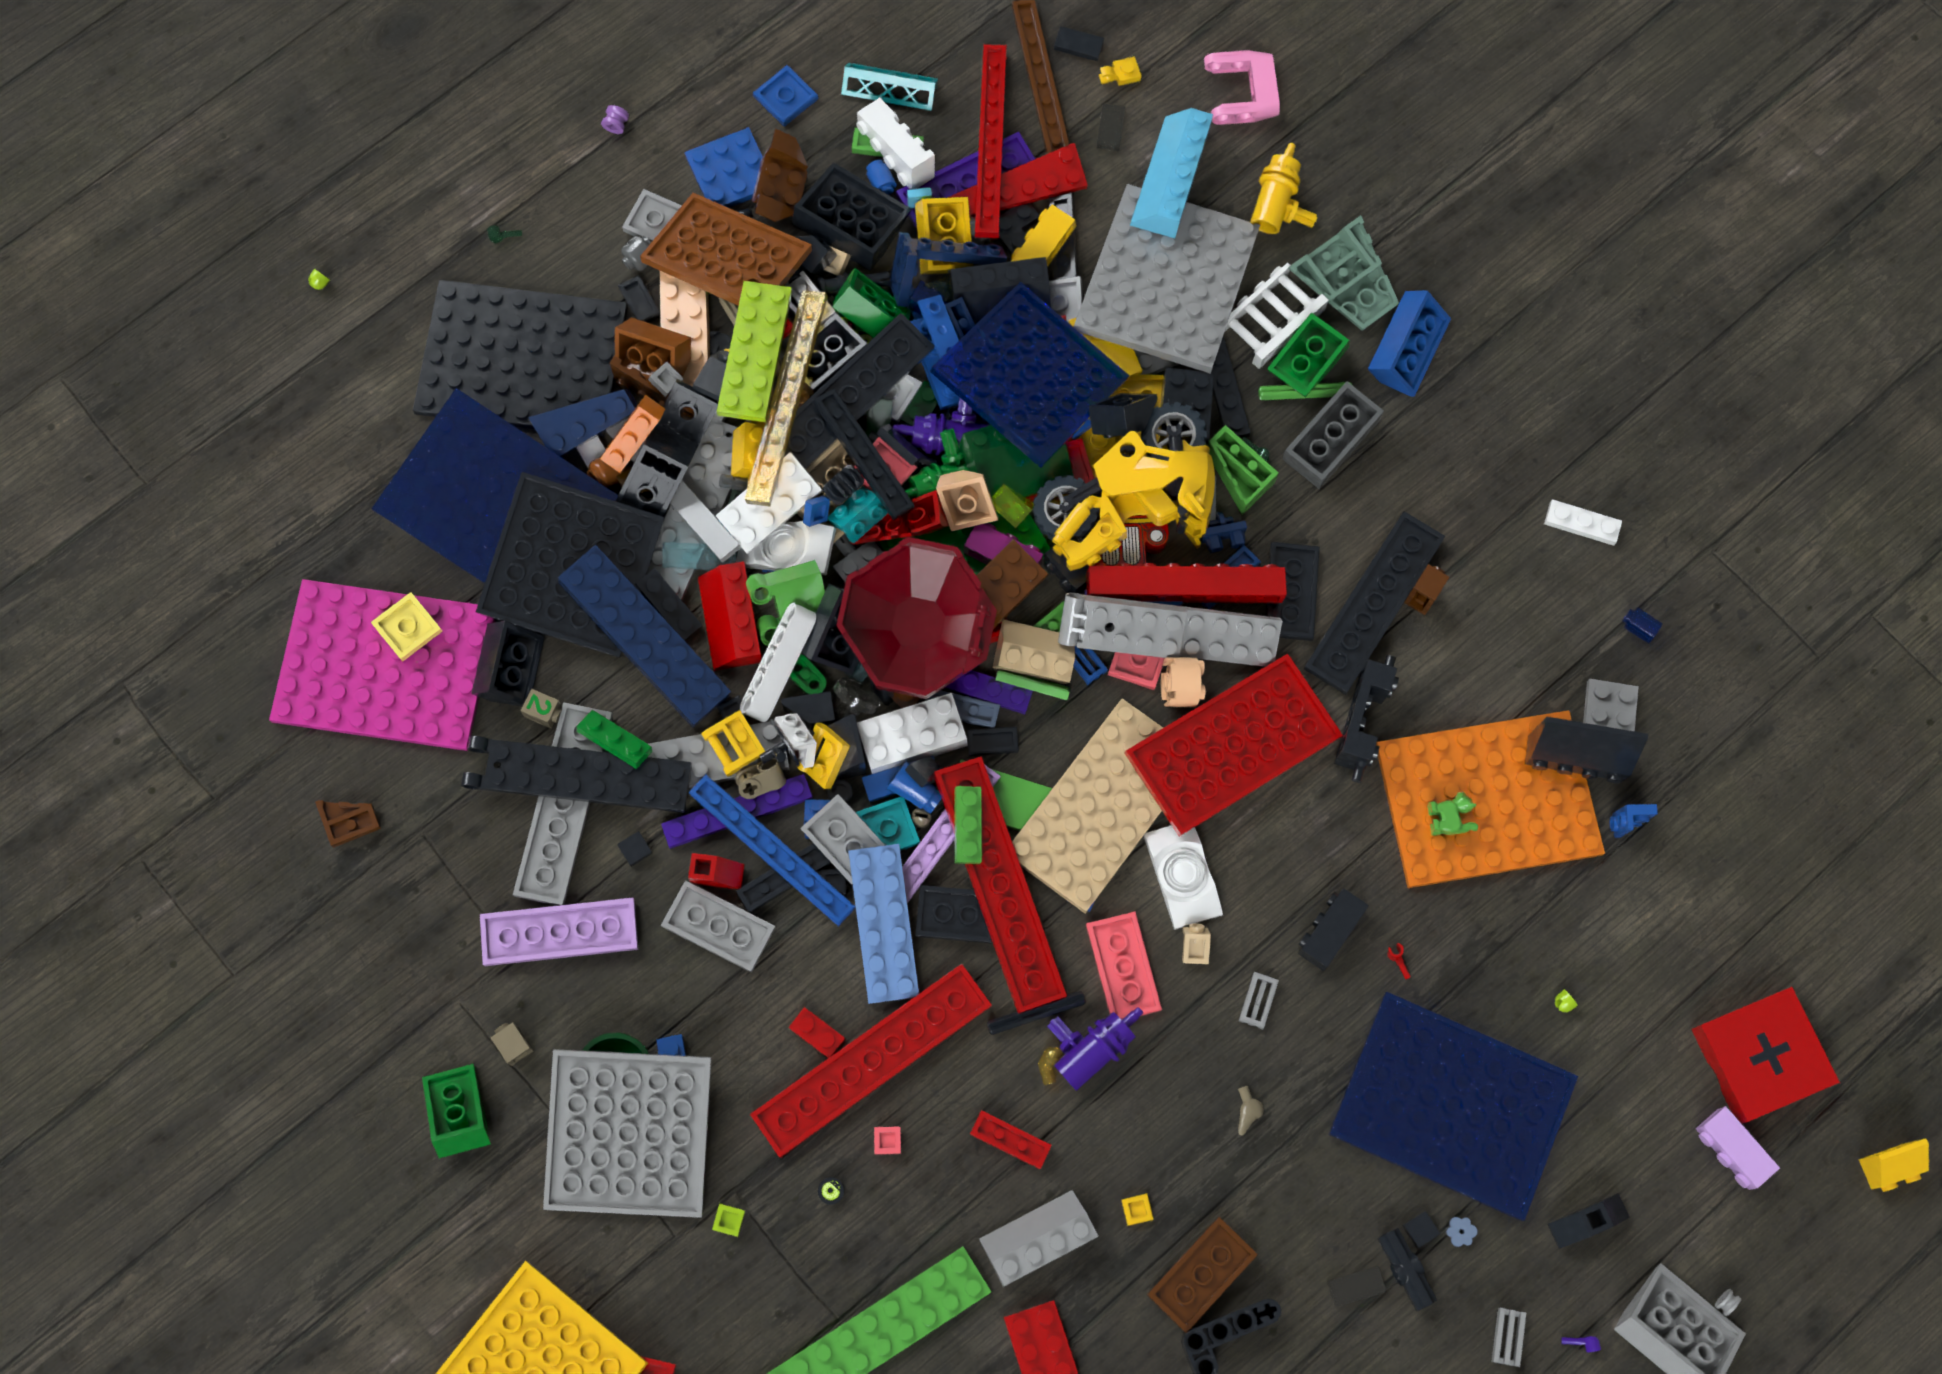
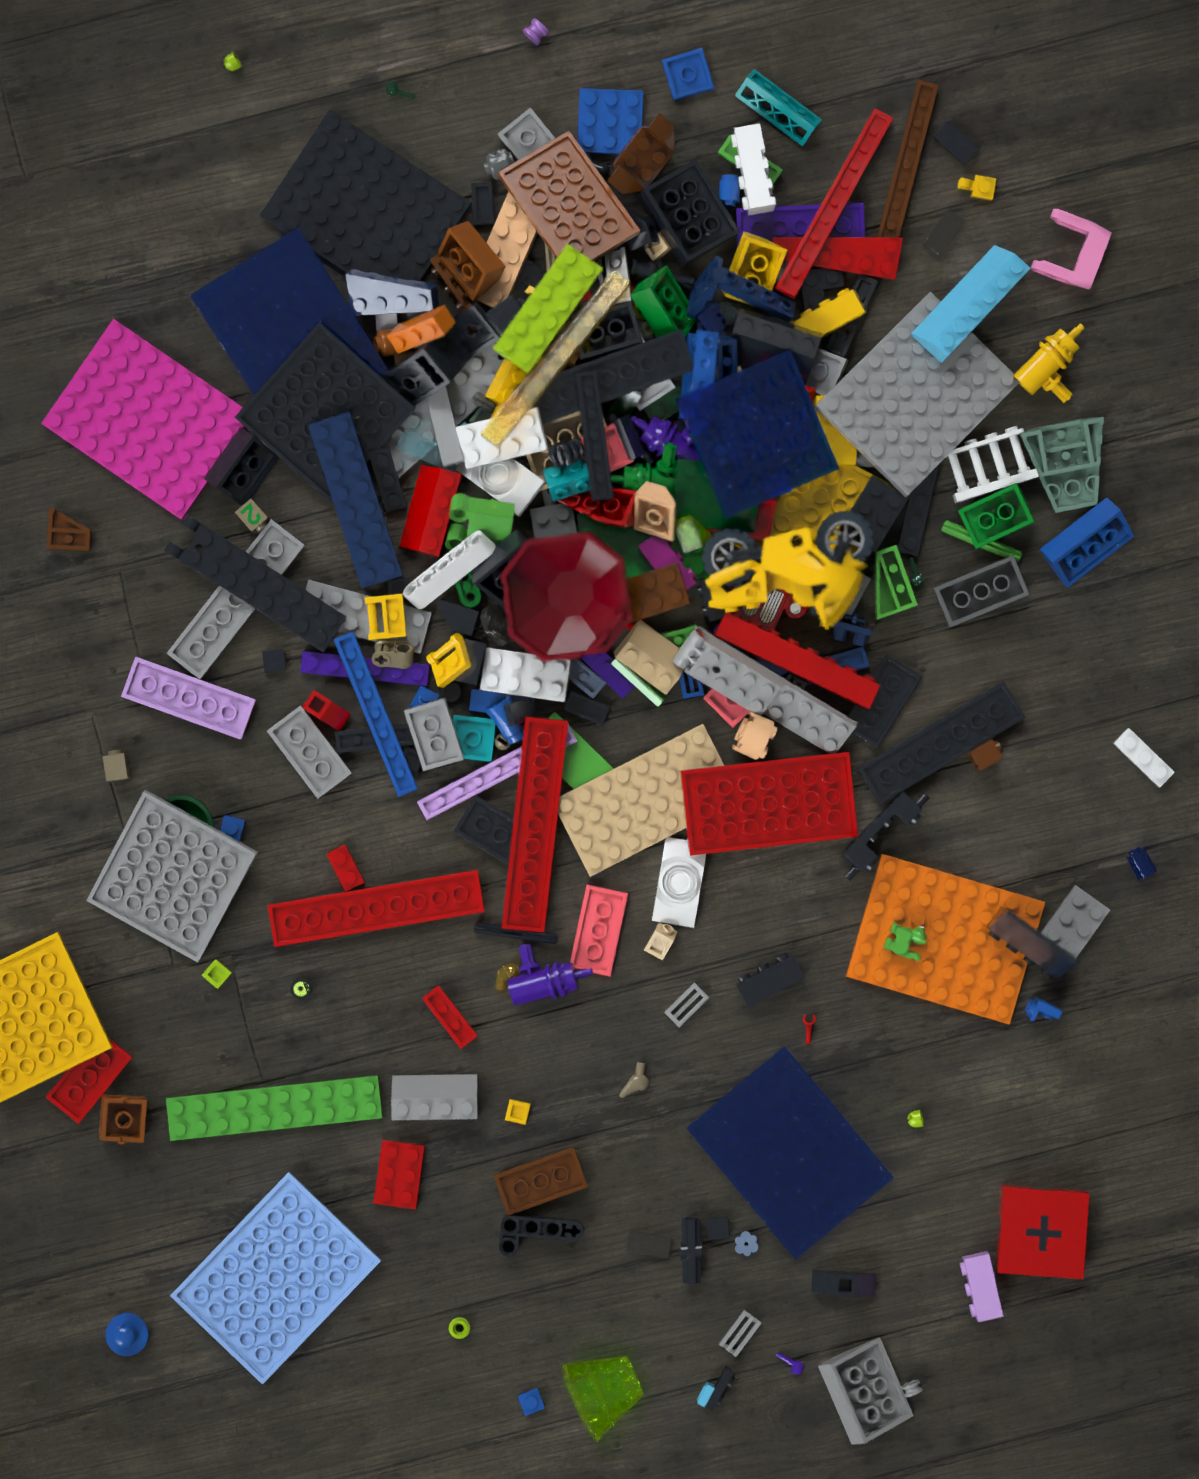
camera: 30 degrees right, 15 degrees up
light yellow plate [371,592,442,662] -> none
green slope [422,1064,491,1158] -> none
green plate [576,710,652,769] -> none
light grey plate [648,362,684,397] -> none
black shield [759,719,800,767] -> none
white bracket [774,713,817,768] -> none
blue plate [803,495,830,527] -> none
medium blue plate [848,844,919,1004] -> none
coral plate [874,1127,901,1155] -> none
medium azure tile [907,188,932,208] -> none
bright green plate [954,786,982,864] -> none
black slope [1088,393,1158,439] -> none
yellow slope [1859,1138,1929,1192] -> none

